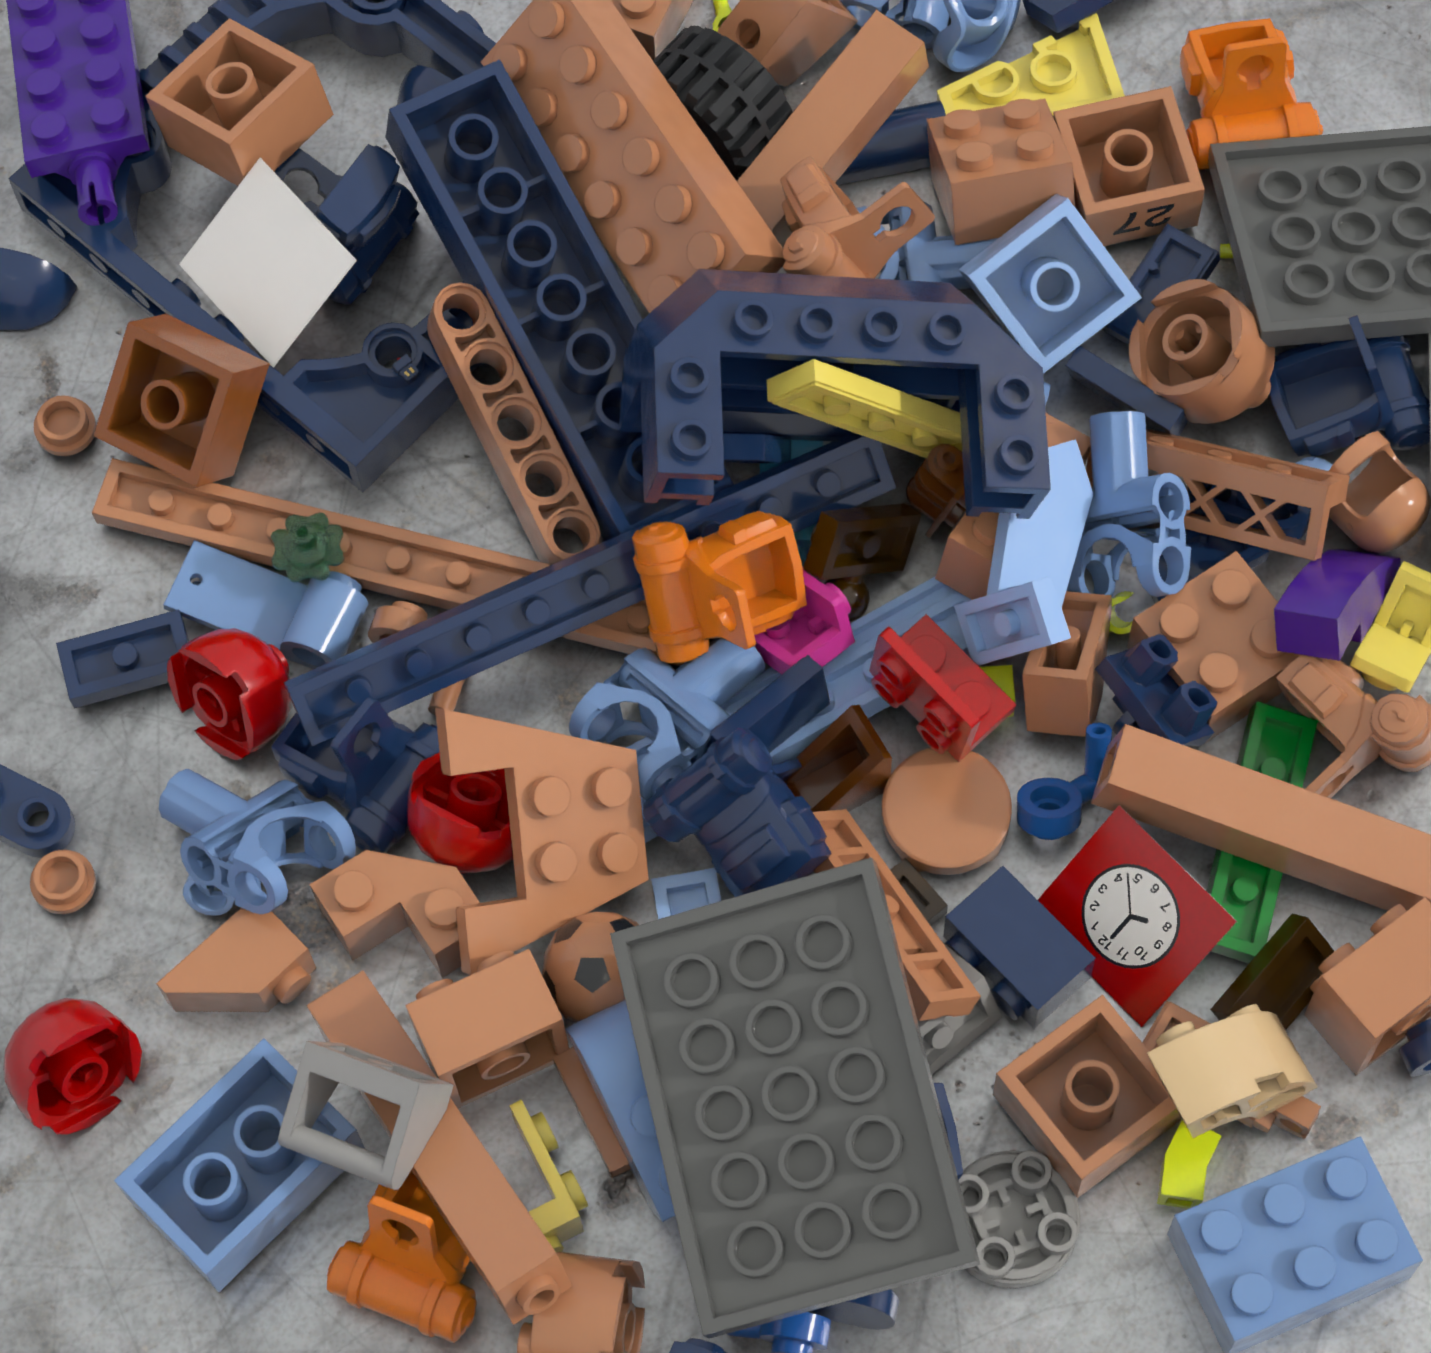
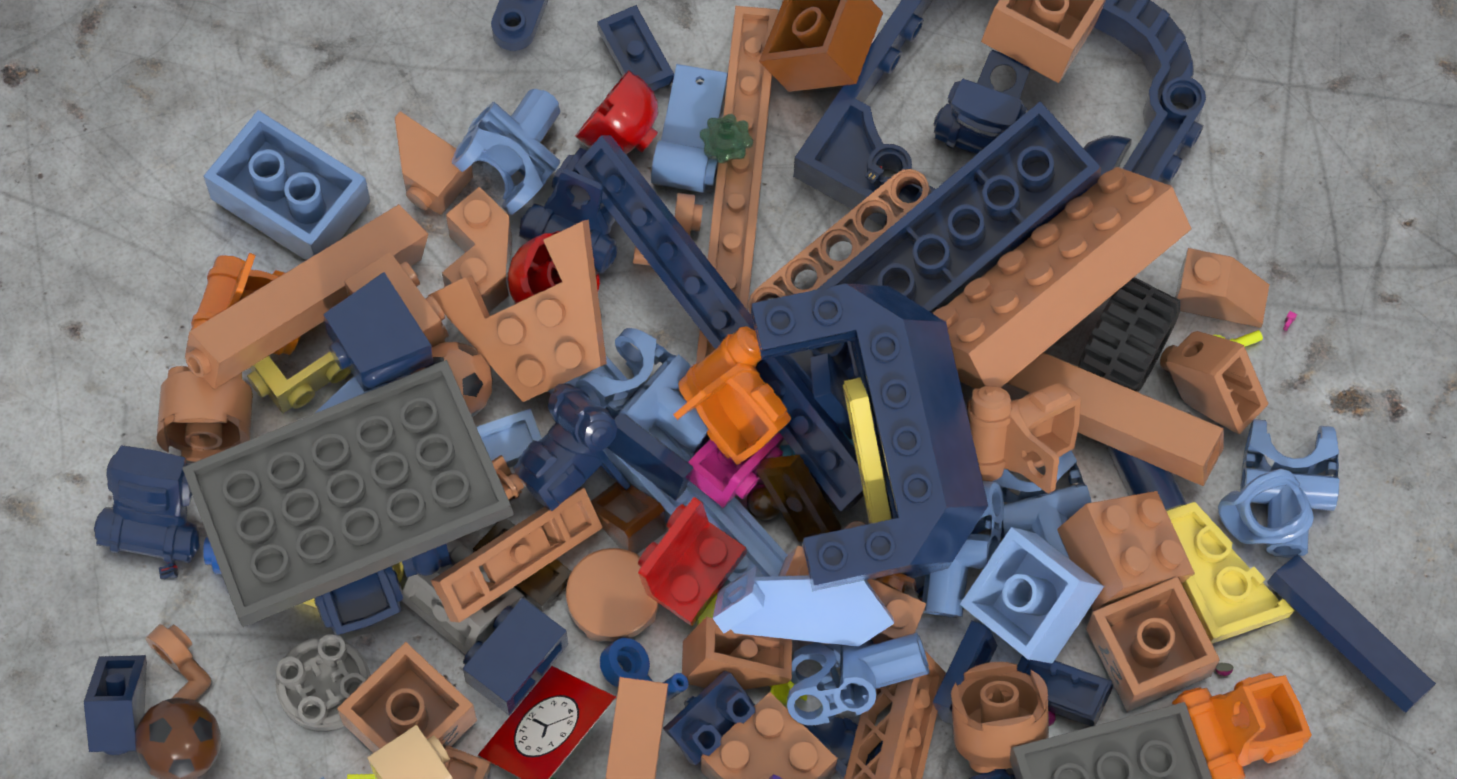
camera: 75 degrees right, 0 degrees up
red cylinder [3,998,142,1135] -> none
nougat plate [30,850,96,914] -> none
white sticker [179,157,357,368] -> none
light grey tile [278,1041,454,1190] -> none
none -> dark blue torso [323,272,434,392]

